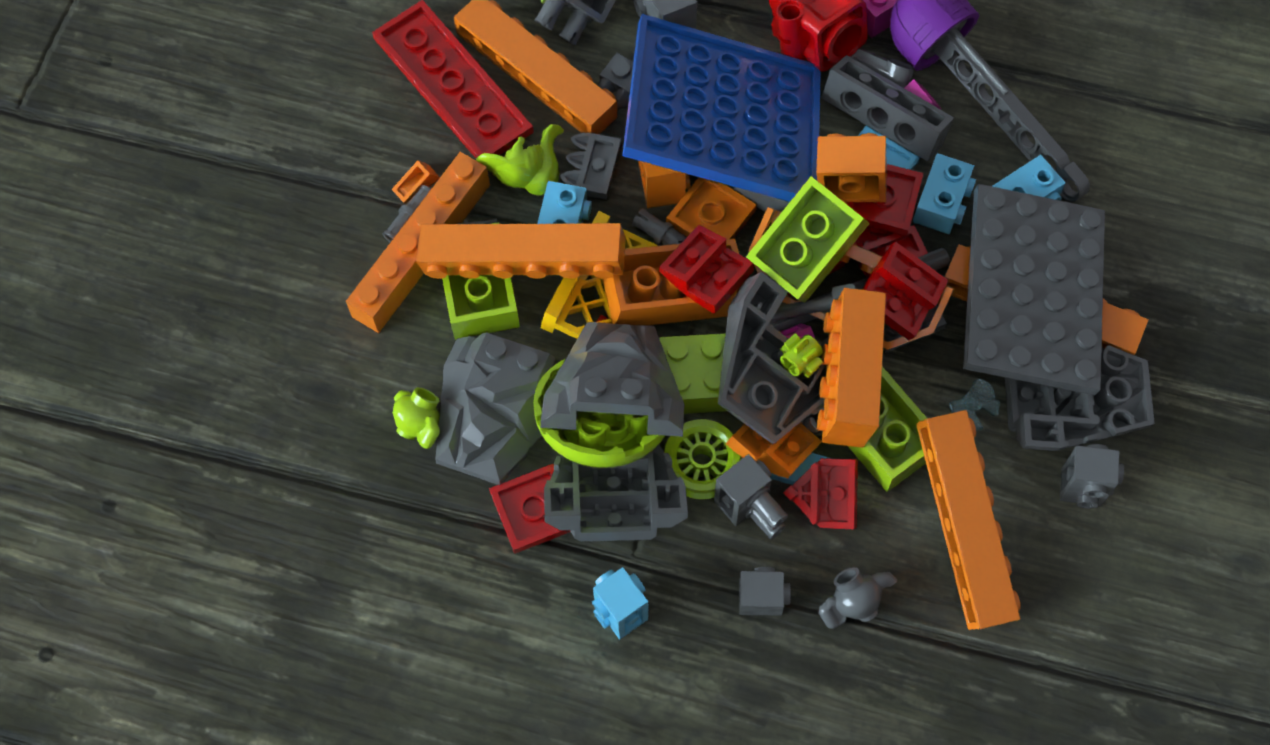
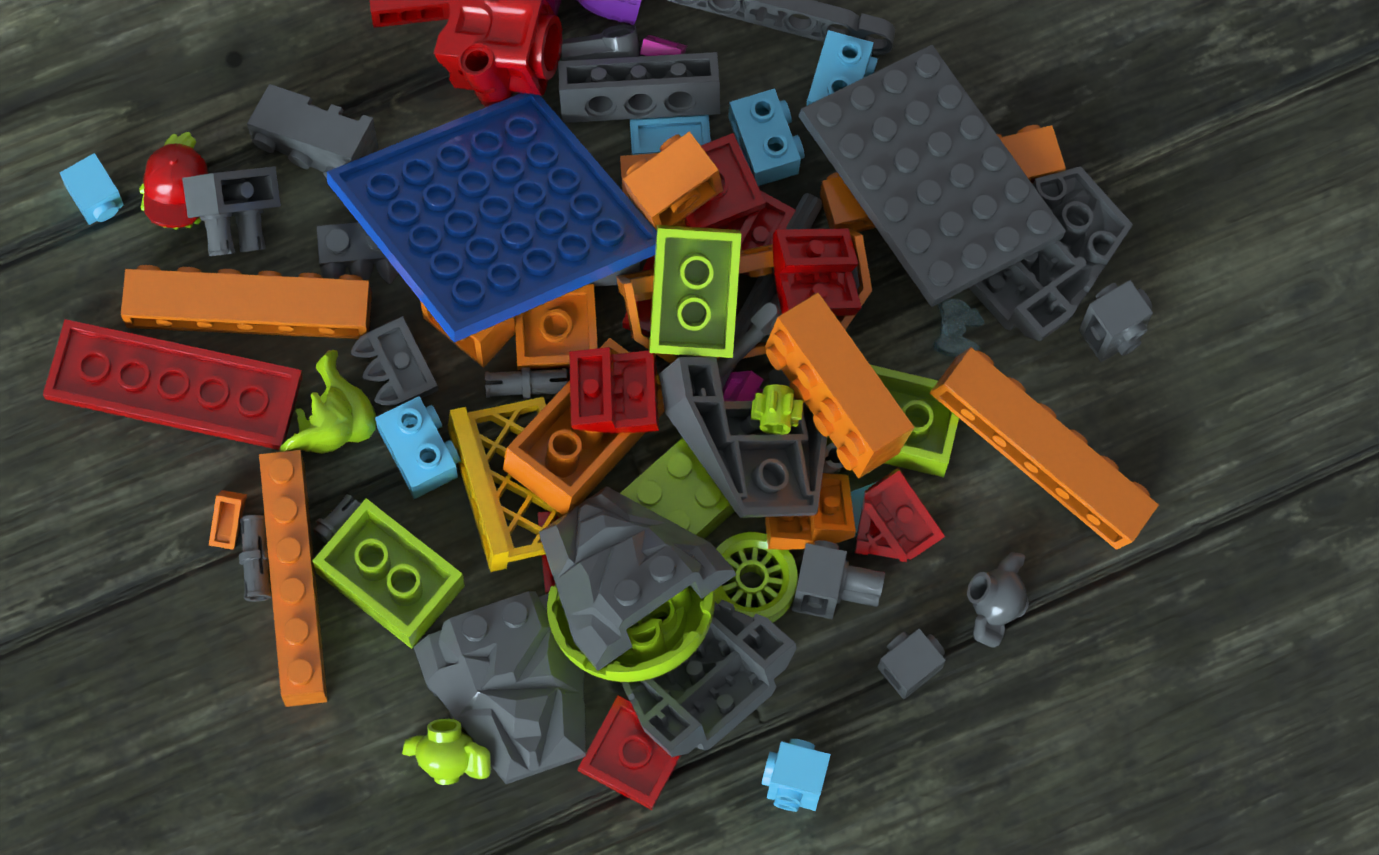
camera: 45 degrees left, 5 degrees up
orange brick [416,223,626,279] -> none

